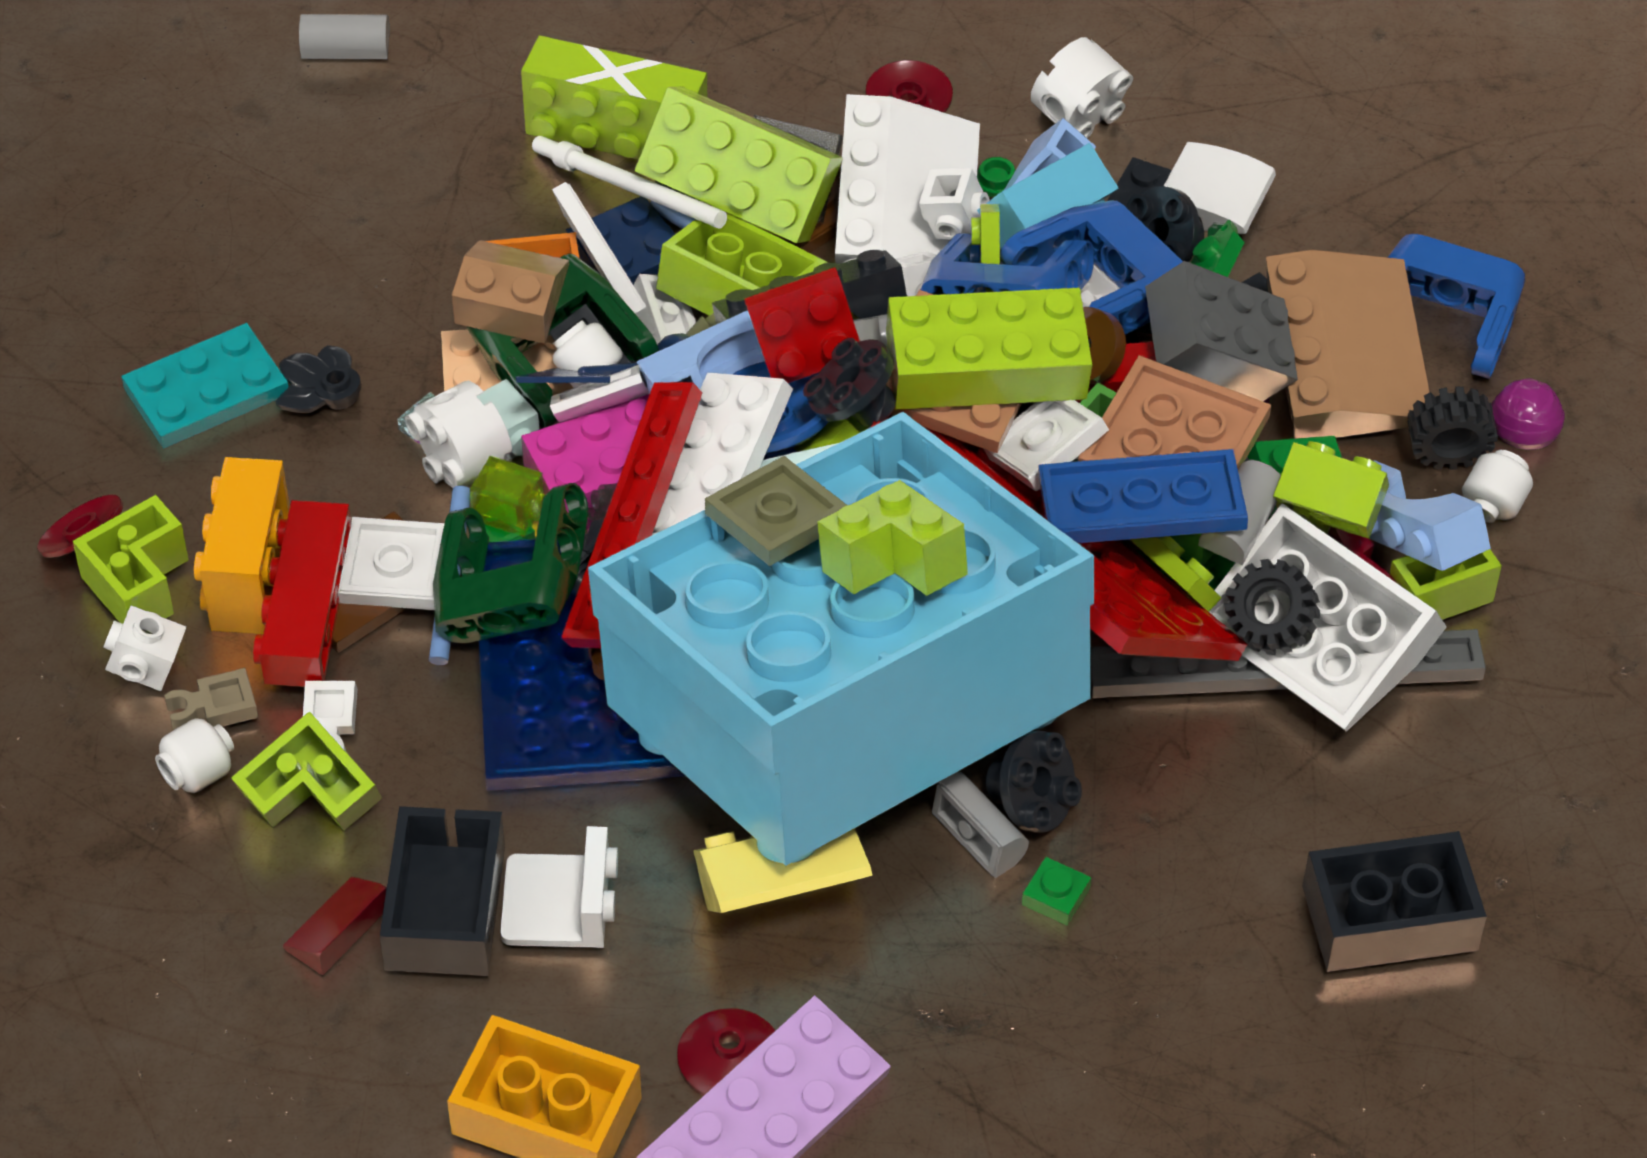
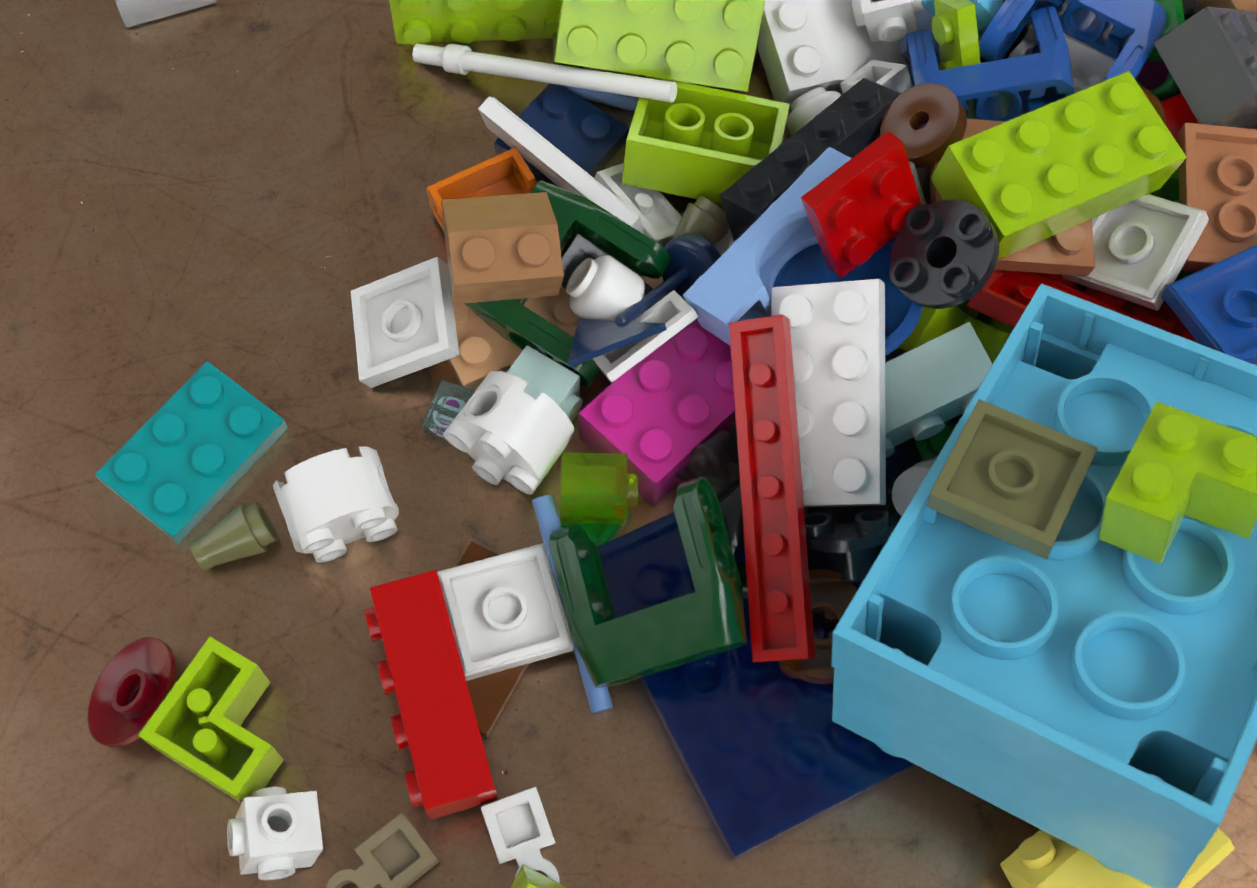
camera: 25 degrees left, 15 degrees up
light orange brick [194,457,290,634] -> none
black plate [275,345,362,413] -> none
none -> olive cone [190,502,278,571]
none -> white brick [273,447,399,563]
none -> white plate [351,257,459,388]
none -> reddish brown piece [880,83,967,168]

